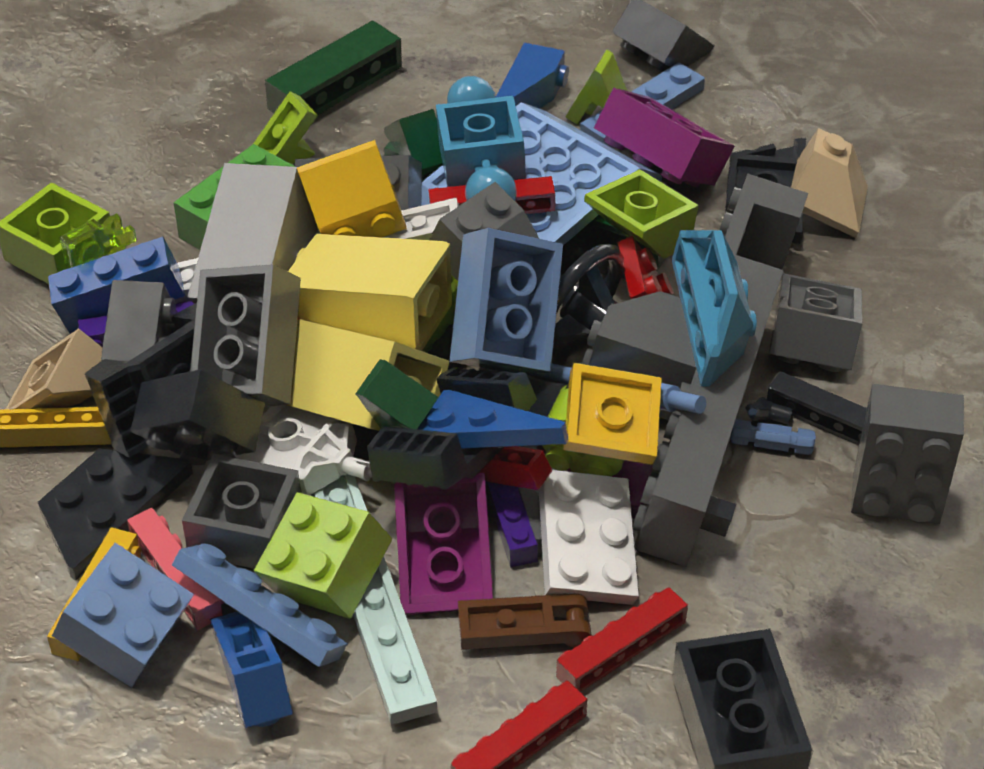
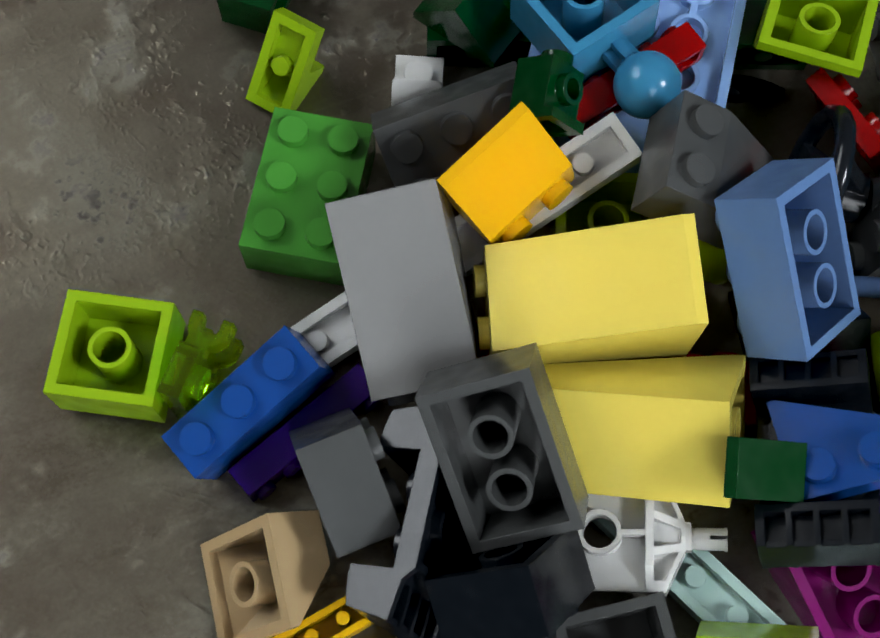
camera: 30 degrees left, 25 degrees up
none -> dark green brick [509,49,584,137]

